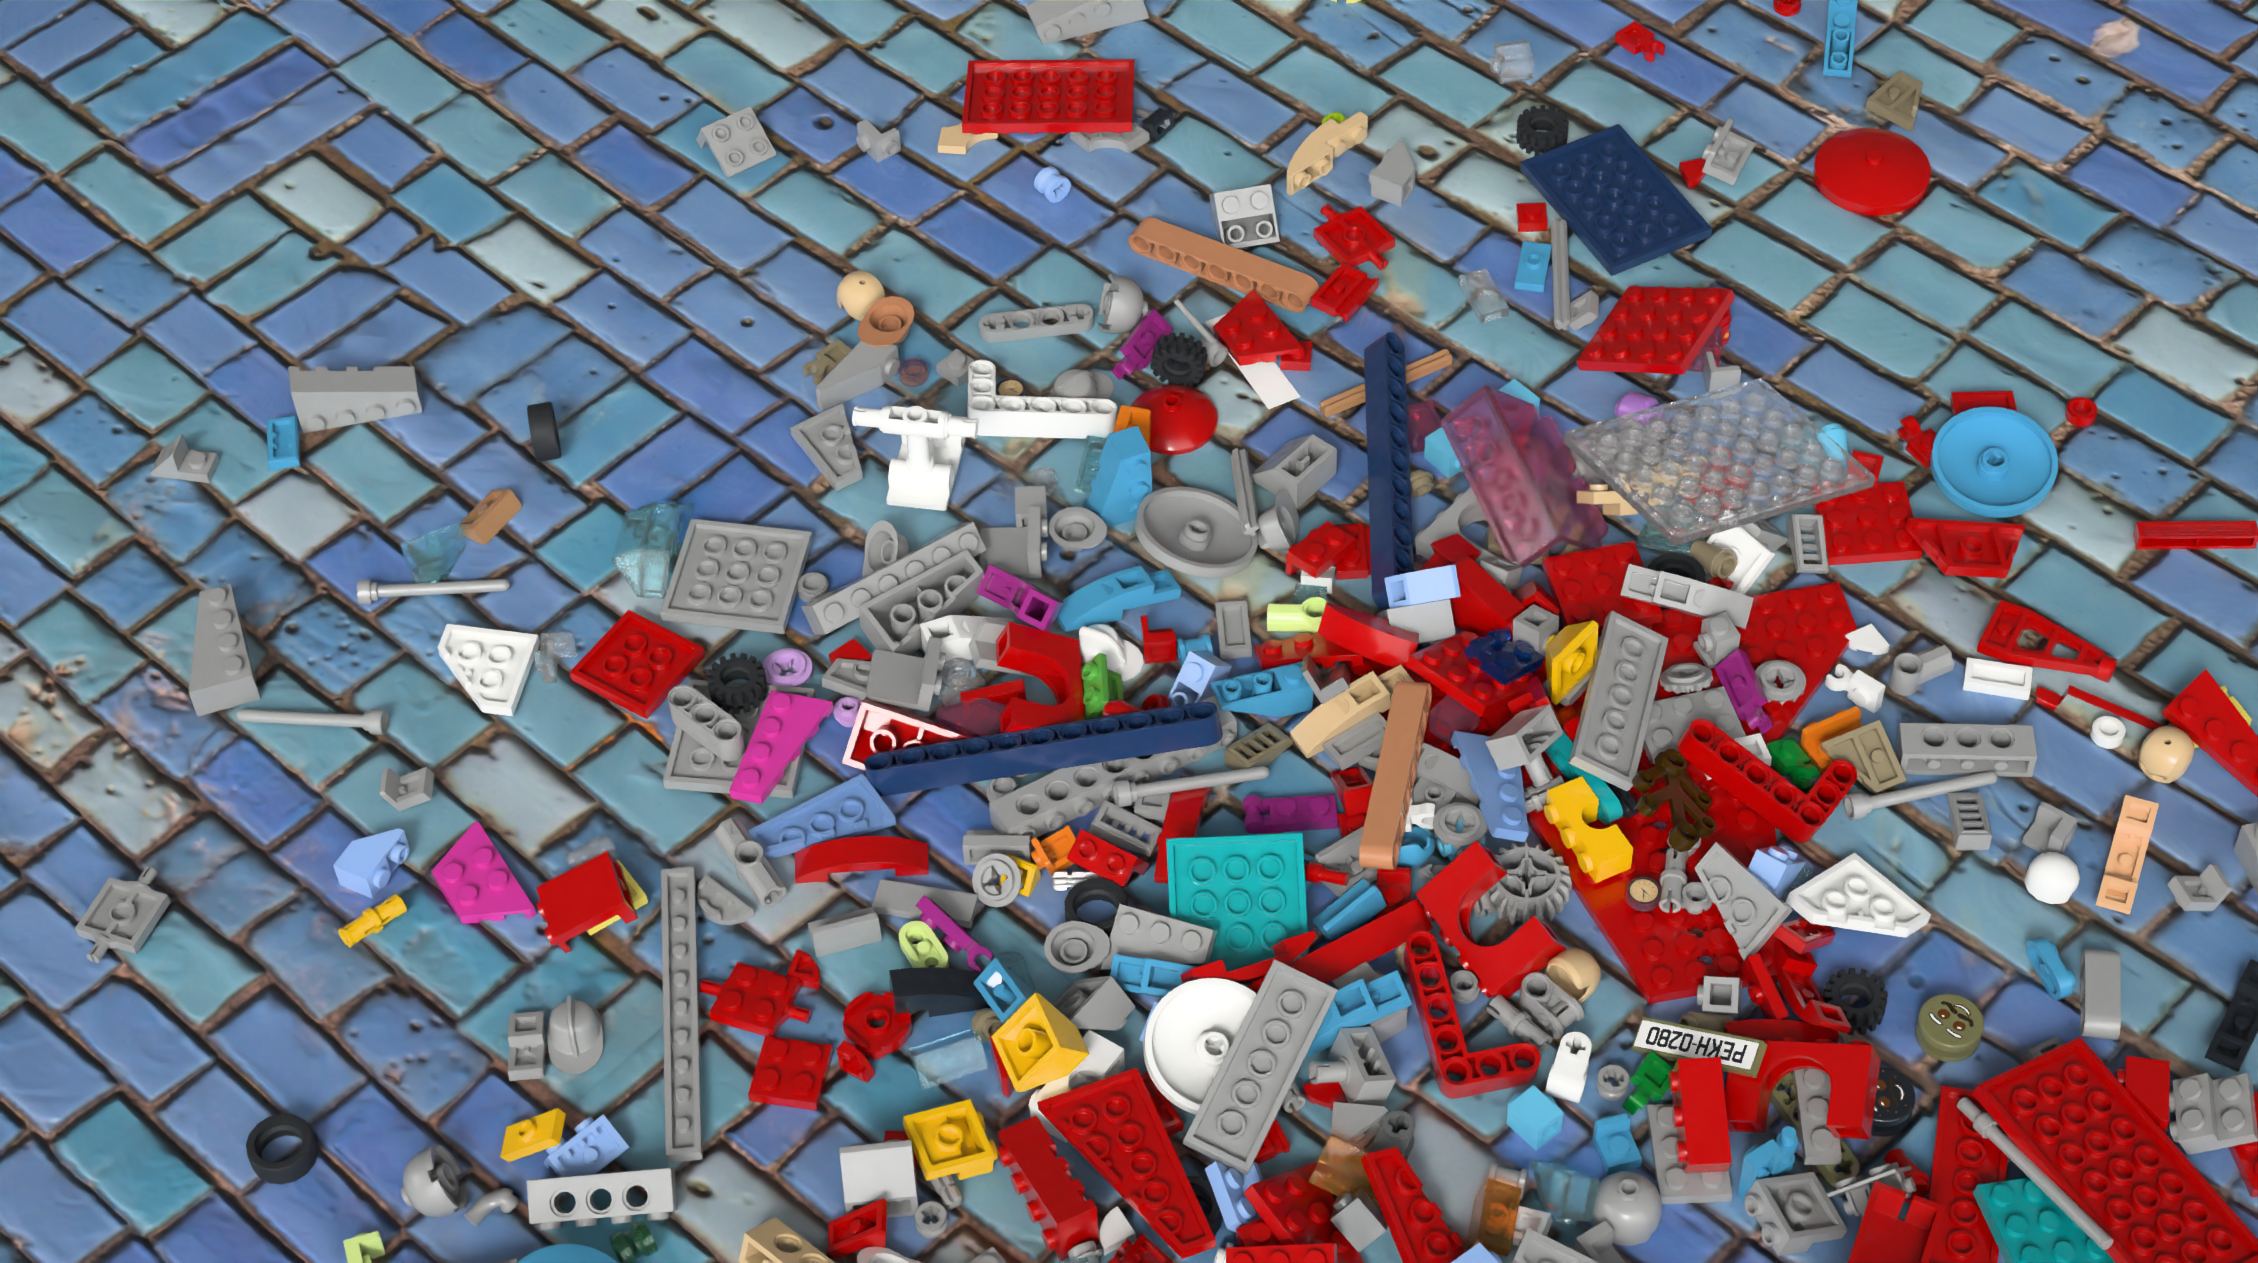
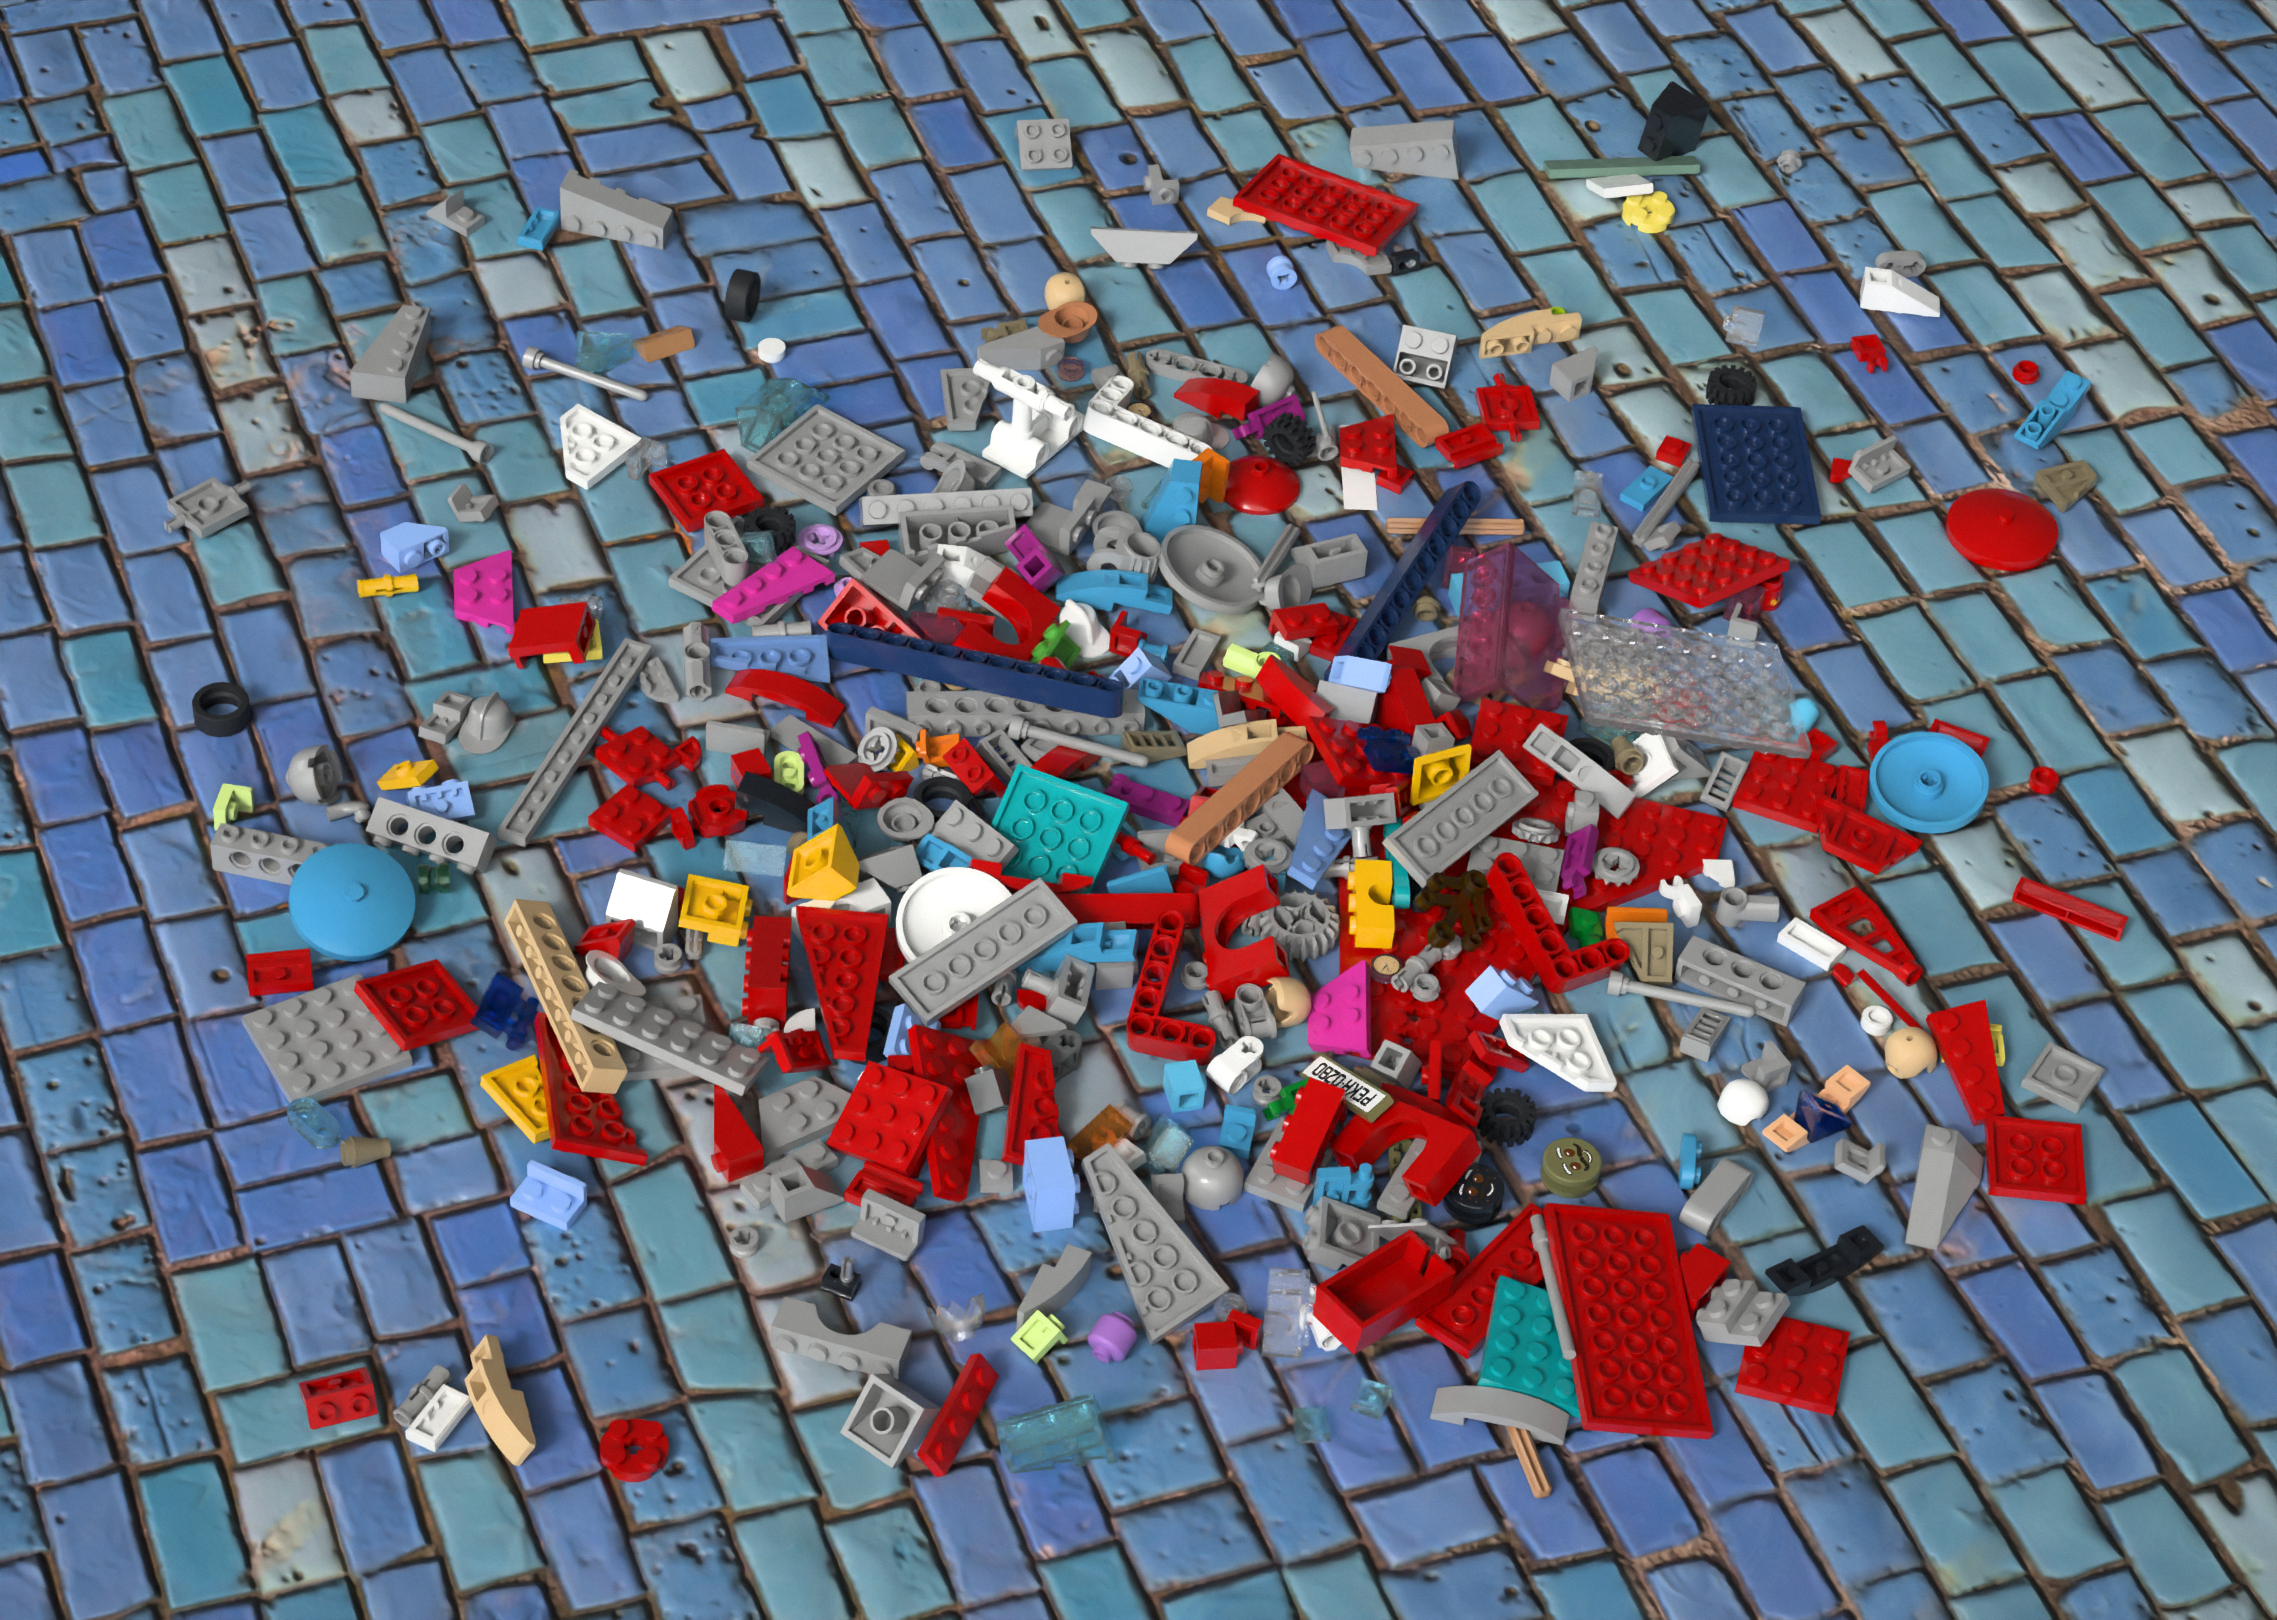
camera: 20 degrees right, 5 degrees down
light grey wing [1694,842,1793,961] -> none
none -> red brick [731,748,772,789]
none -> clear light blue plate [741,532,777,563]
none -> light grey pin [751,620,812,637]
none -> white tile [758,338,786,363]
none -> red bracket [823,763,914,810]
none -> light grey plate [920,441,1001,490]
none -> light grey piece [1087,526,1161,585]
none -> wedge [1090,226,1198,269]
none -> dark tan pin [1126,351,1151,400]
none -> red slope [1174,378,1260,422]
none -> dark pink wing [1308,960,1371,1058]
none -> light grey brick [1567,521,1619,625]
none -> clear blue slope [1794,1089,1853,1143]
none -> red plate [1835,764,1870,813]

